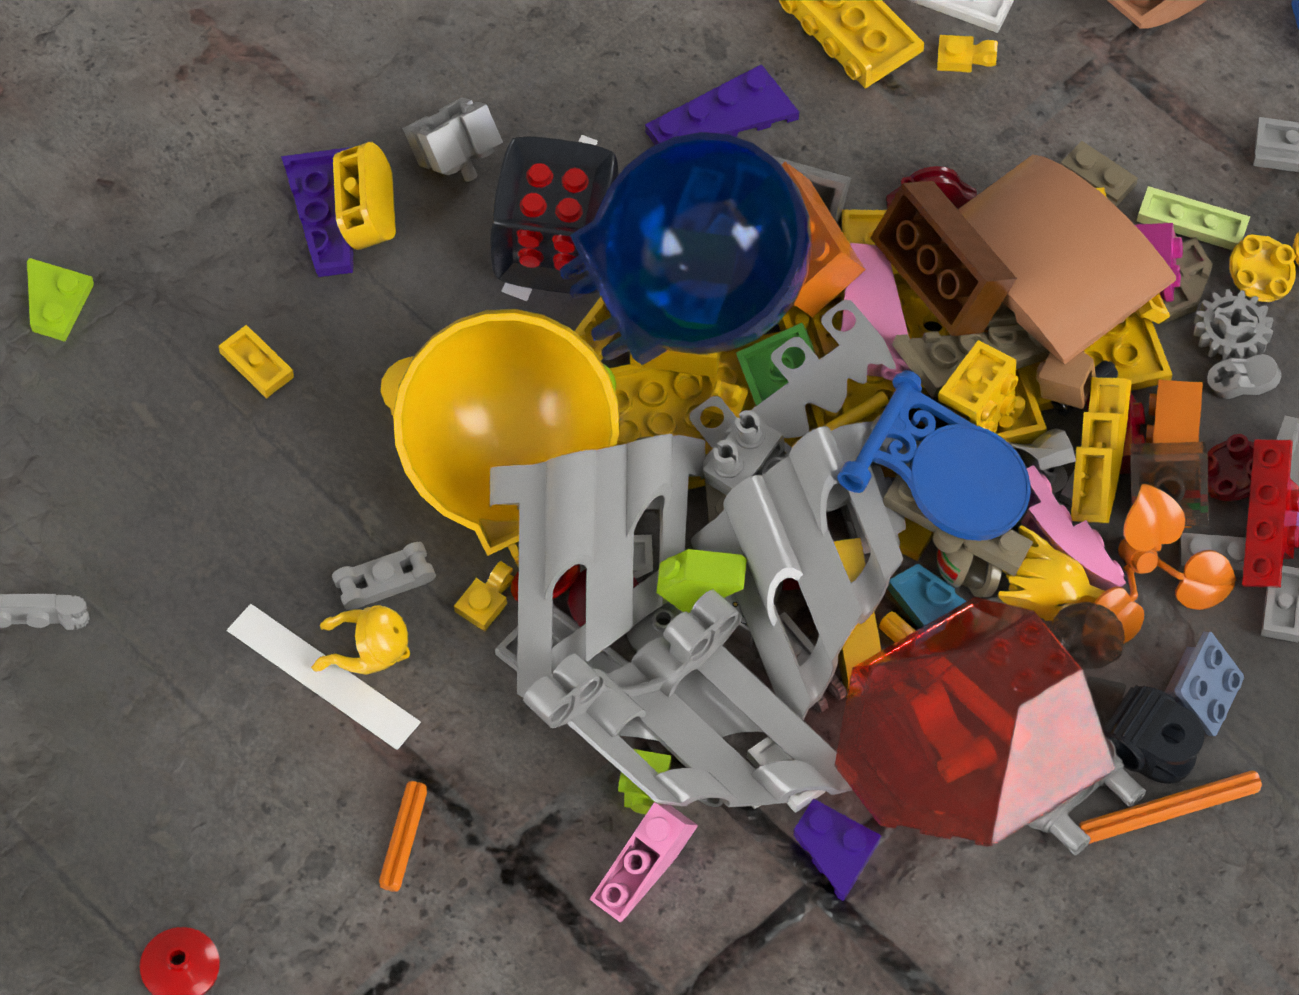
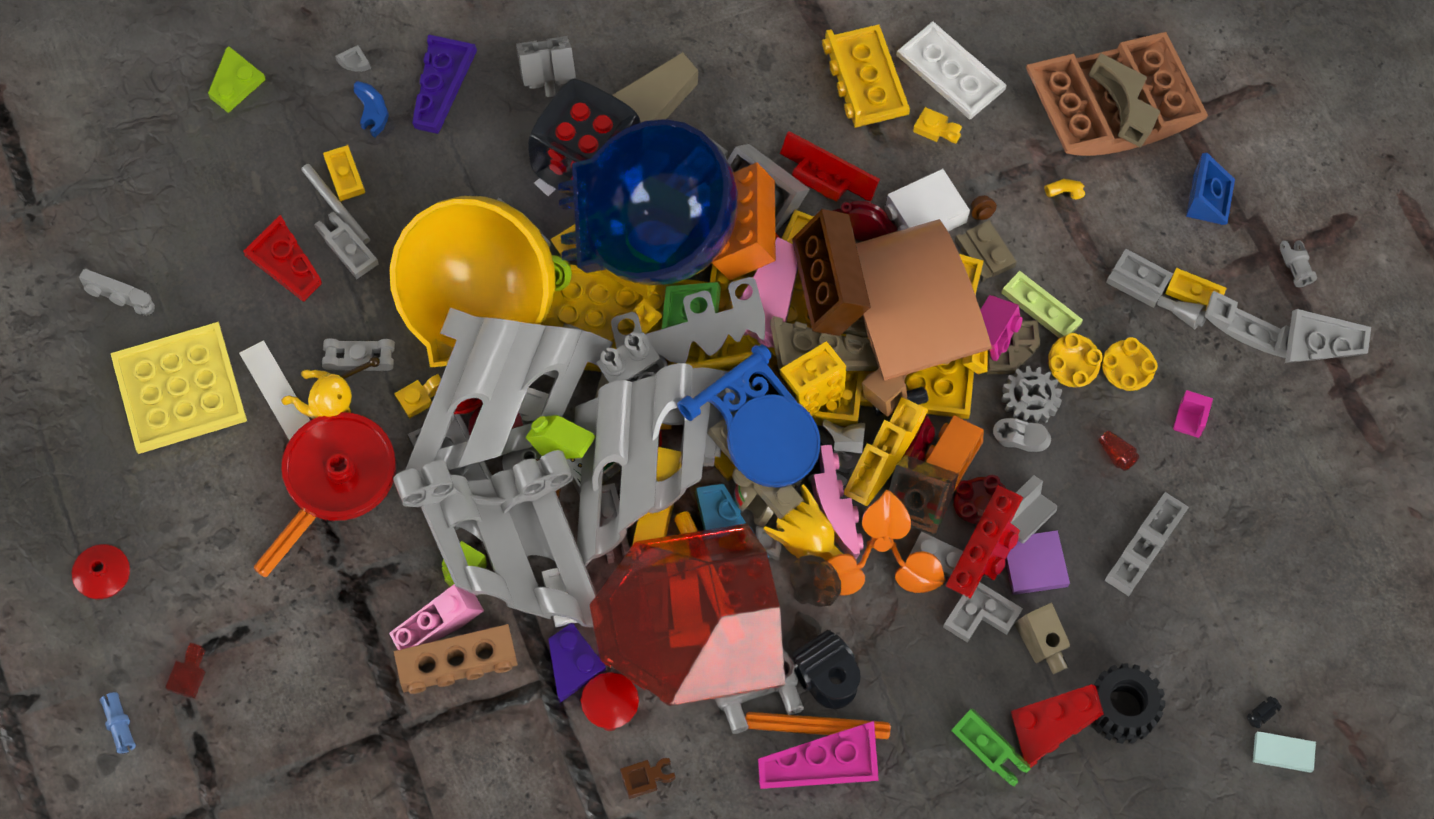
camera: 20 degrees right, 5 degrees up
yellow brick [333,142,396,250] -> none
dark purple wing [645,64,799,156] -> none
sand blue bracket [1165,631,1244,736] -> none
none -> light yellow plate [110,322,247,454]
none -> red wing [243,215,322,302]
none -> red dish [281,412,396,521]
none -> light grey bar [301,164,370,245]
none -> light grey hinge [315,211,379,279]
none -> light grey tile [335,45,371,72]
none -> dark brown hinge [339,356,380,379]
none -> blue piece [354,81,389,138]
none -> medium nougat brick [394,624,517,694]
none -> red dish [581,672,639,731]
none -> dark tan slope [612,53,698,146]
none -> reddish brown plate [620,758,675,799]
none -> dark pink wing [758,721,879,789]
none -> red bracket [780,131,880,202]
none -> white brick [885,169,970,231]
none -> reddish brown plate [970,195,997,220]
none -> yellow arm [1044,179,1085,200]

